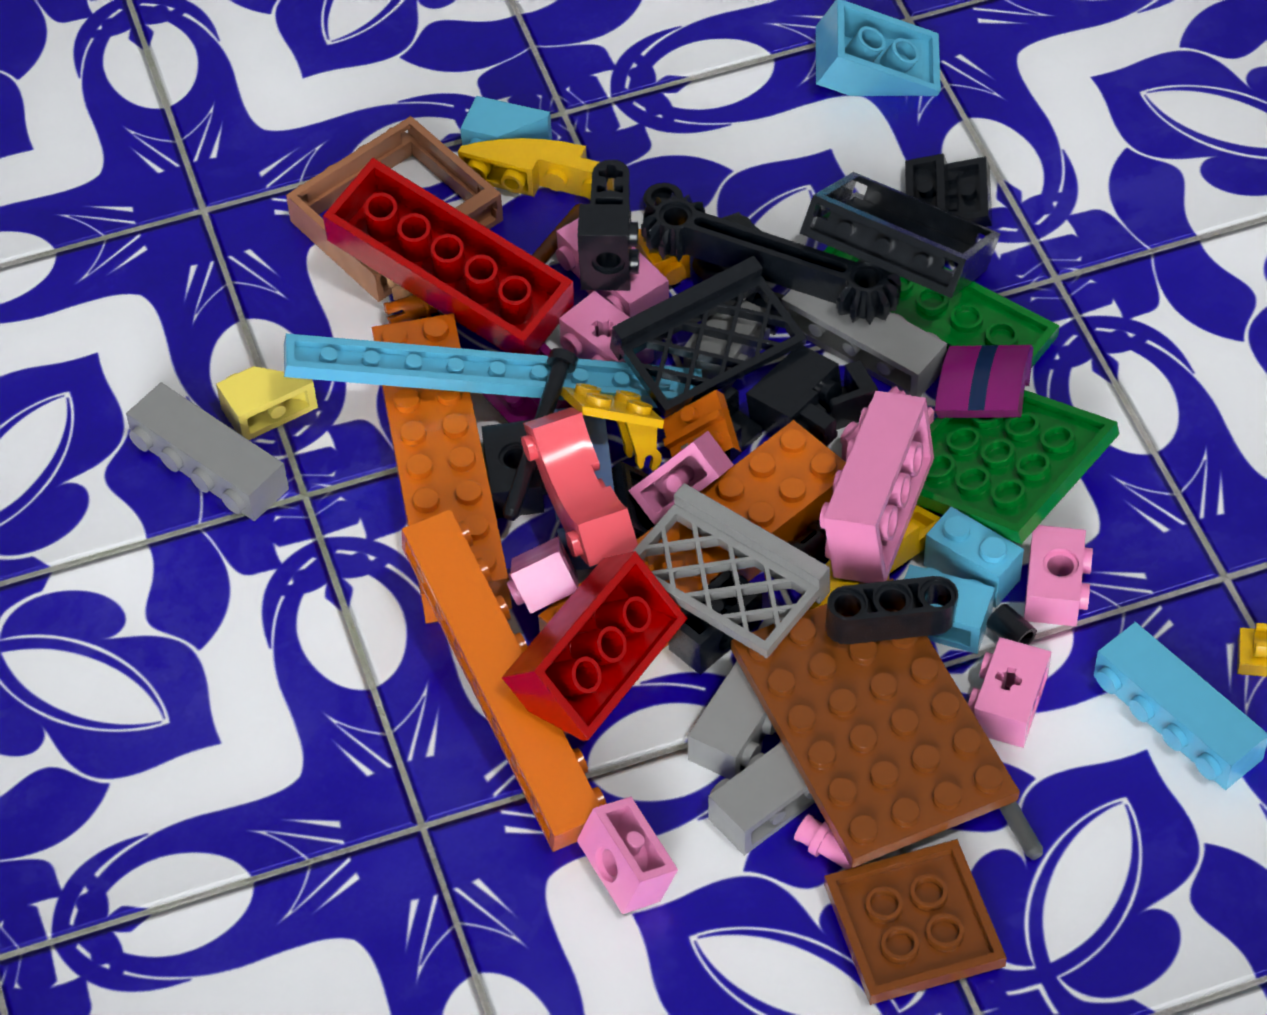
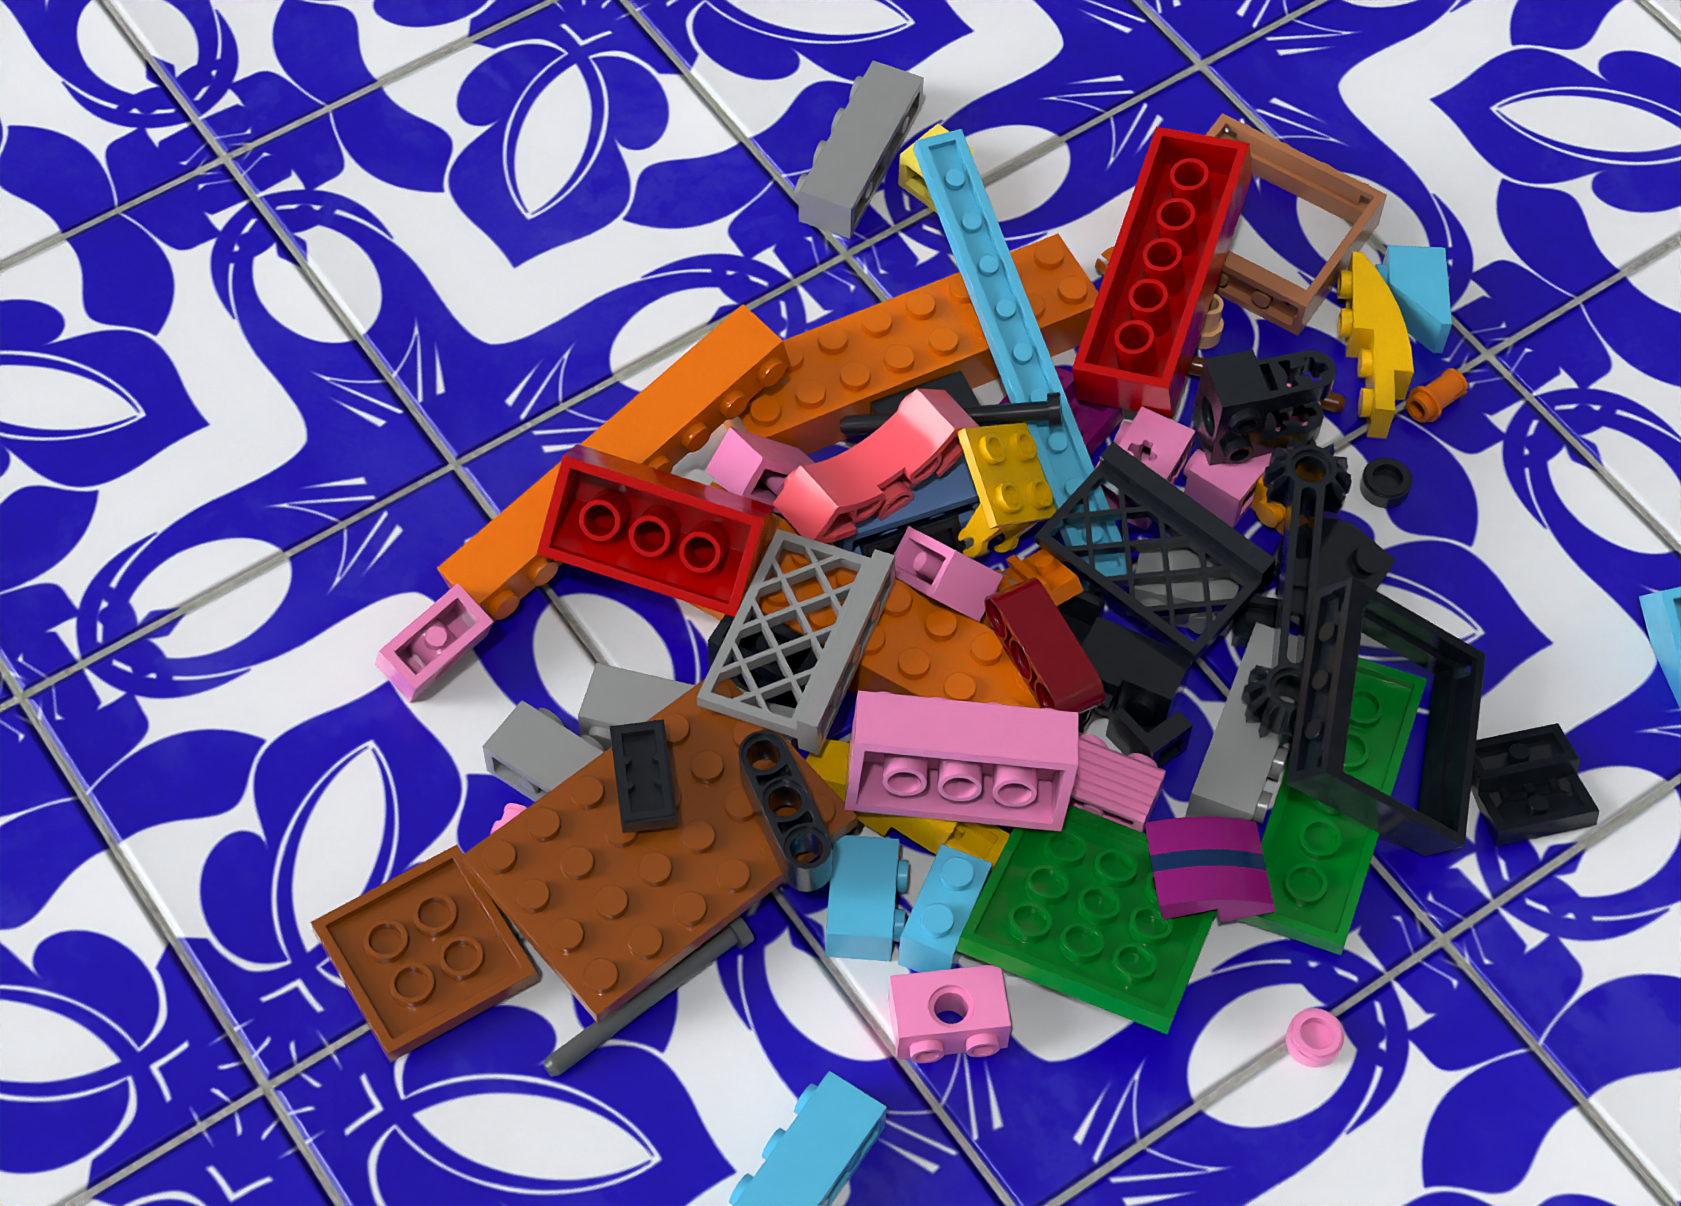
camera: 70 degrees right, 5 degrees up
bright pink brick [968,637,1052,748] -> none
black hinge [986,604,1037,645] -> none
none -> black plate [609,719,678,833]
none -> dark red beam [984,577,1105,714]
none -> bright pink tile [1286,1008,1344,1068]
none -> orange pin [1406,368,1468,423]

